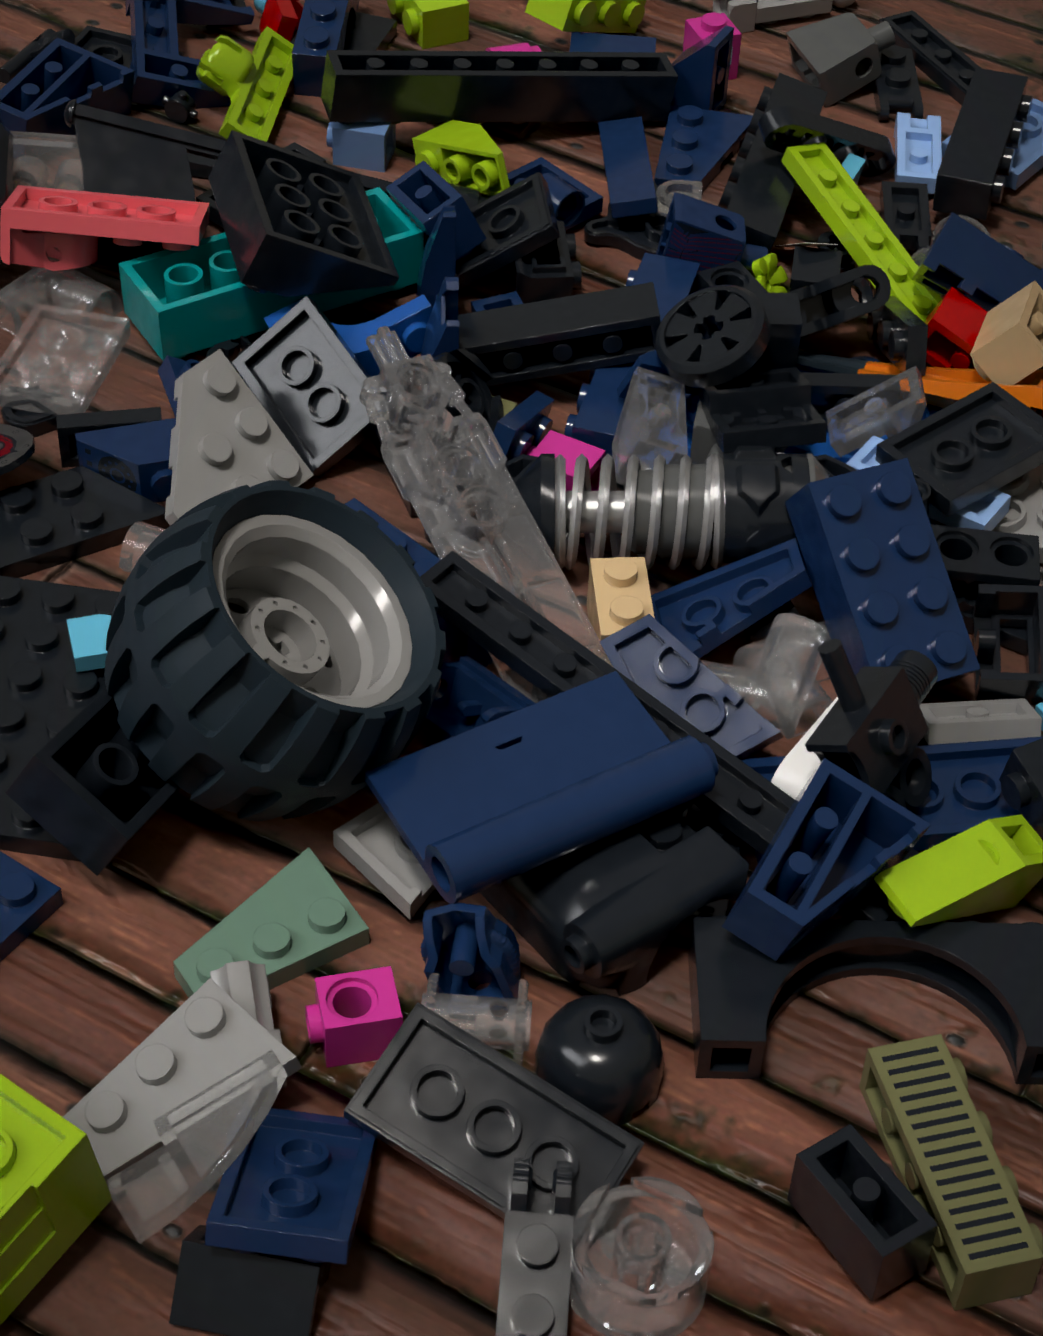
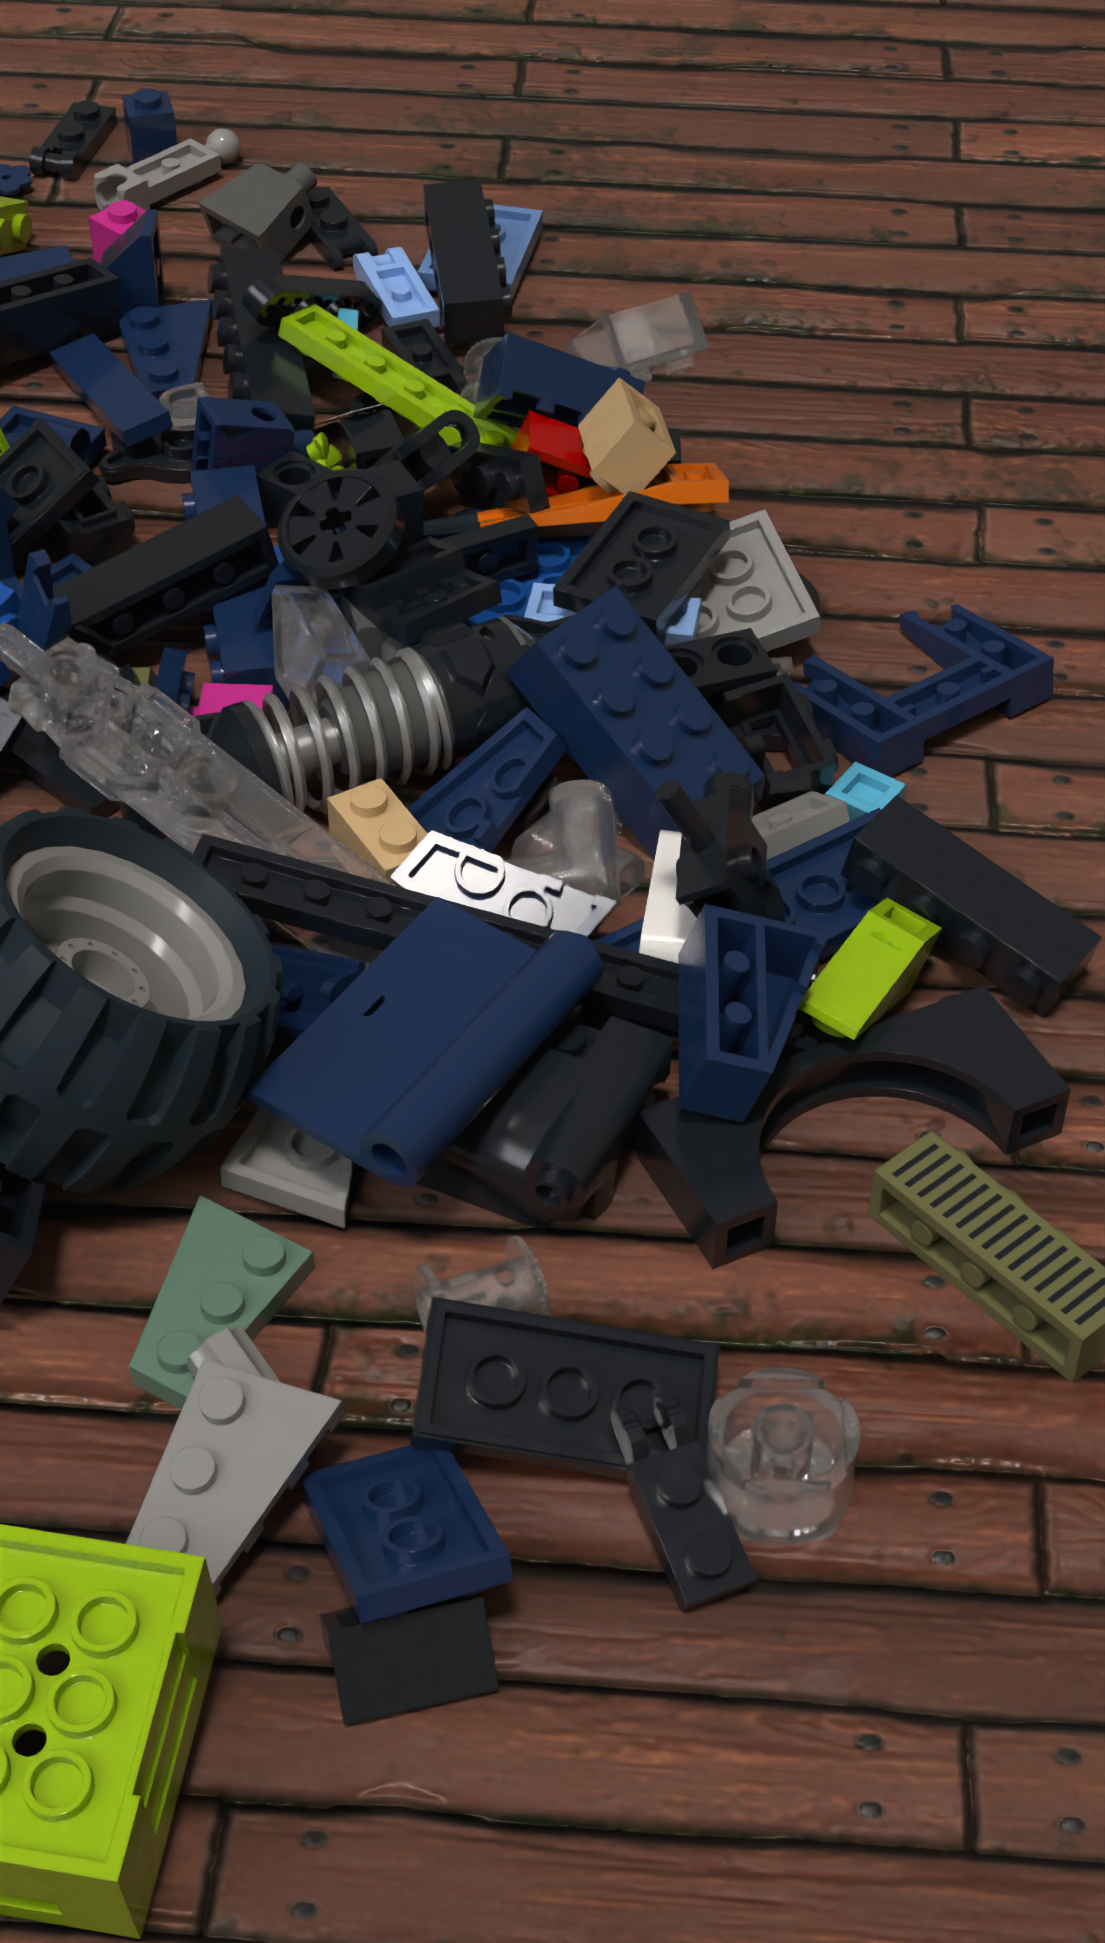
camera: 25 degrees left, 0 degrees up
clear slope [107,1050,288,1244] -> none
dark pink brick [305,966,403,1068] -> none
dark blue hand [420,902,521,1009] -> none
black cylinder [534,994,664,1126] -> none
black brick [787,1124,938,1301] -> none
clear slope [826,366,927,457] -> none
black tile [879,10,981,105] -> none

